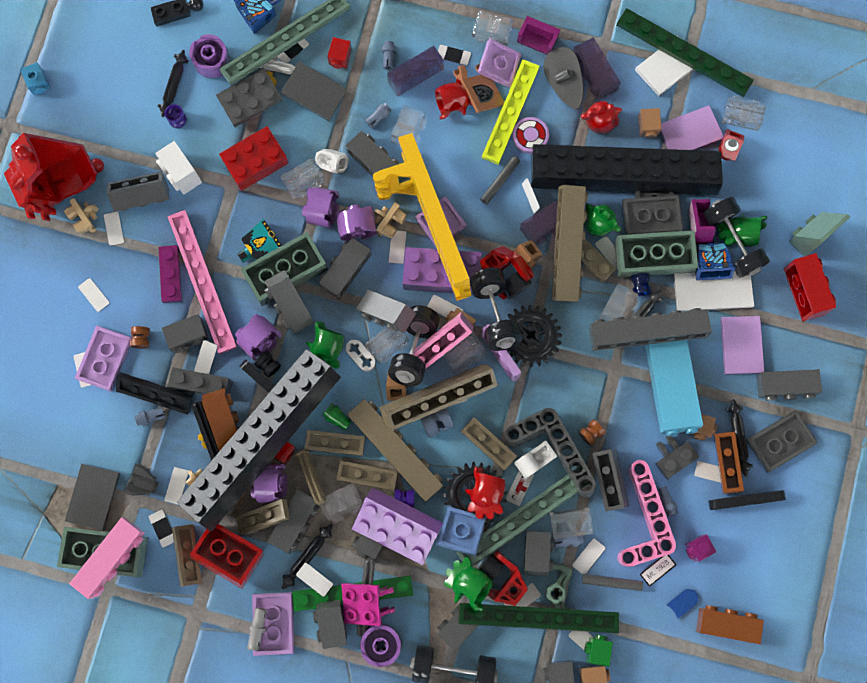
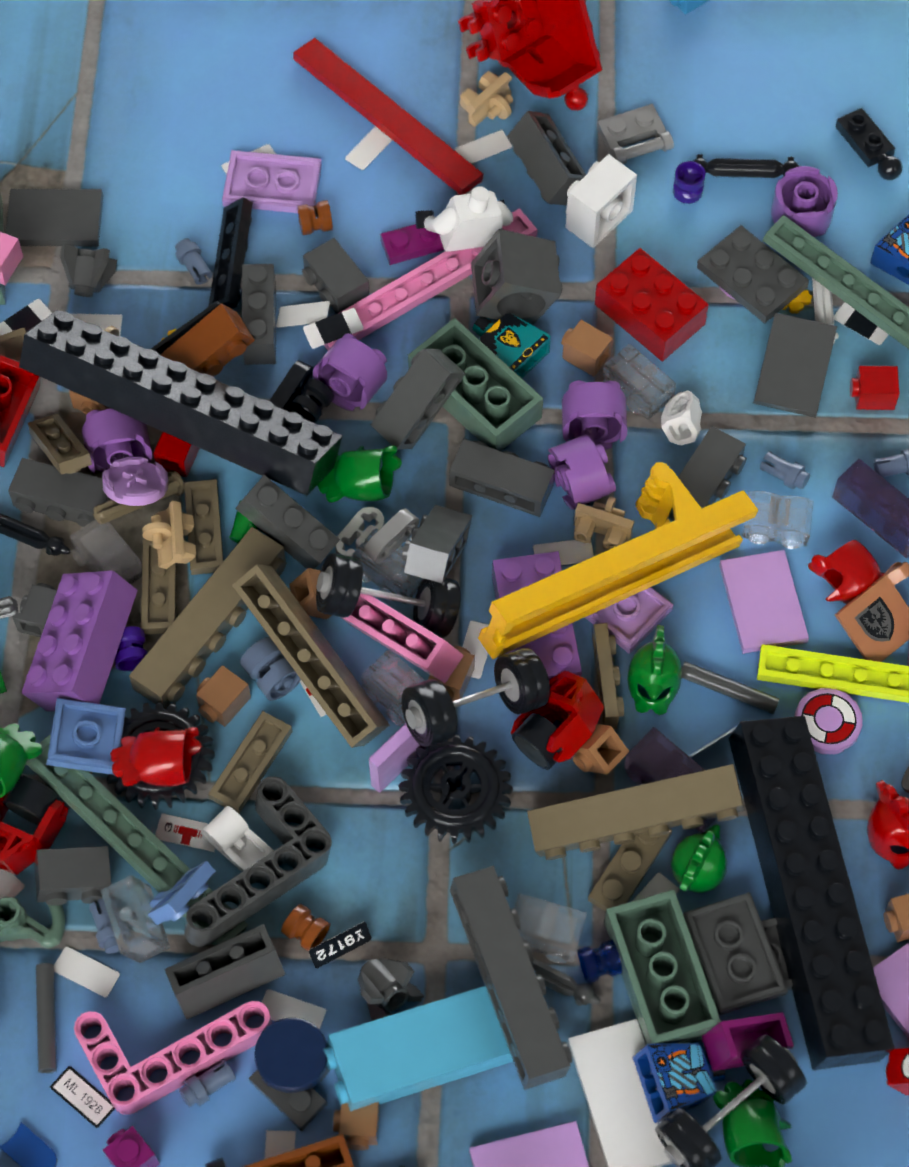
camera: 75 degrees right, 15 degrees down
none -> lavender tile [102,457,168,506]
none -> tan hips [142,500,196,569]
none -> medium blue plate [148,860,215,925]
none -> medium nougat brick [196,665,251,727]
none -> dark grey brick [235,475,340,569]
none -> dark blue tile [255,1017,328,1093]
none -> white sticker [262,989,326,1029]
none -> red tile [293,38,484,195]
none -> sticker [303,308,364,349]
none -> black sticker [309,922,372,968]
none -> dark grey brick [358,958,424,1021]
none -> light grey beam [364,508,419,564]
none -> white torso [415,187,513,252]
none -> dark grey brick [471,229,562,325]
none -> medium nougat brick [561,320,613,377]
none -> dark tan plate [592,623,624,729]
none -> light grey plate [597,104,674,164]
none -> green piece [627,625,682,715]
none -> lavender tile [719,550,809,654]

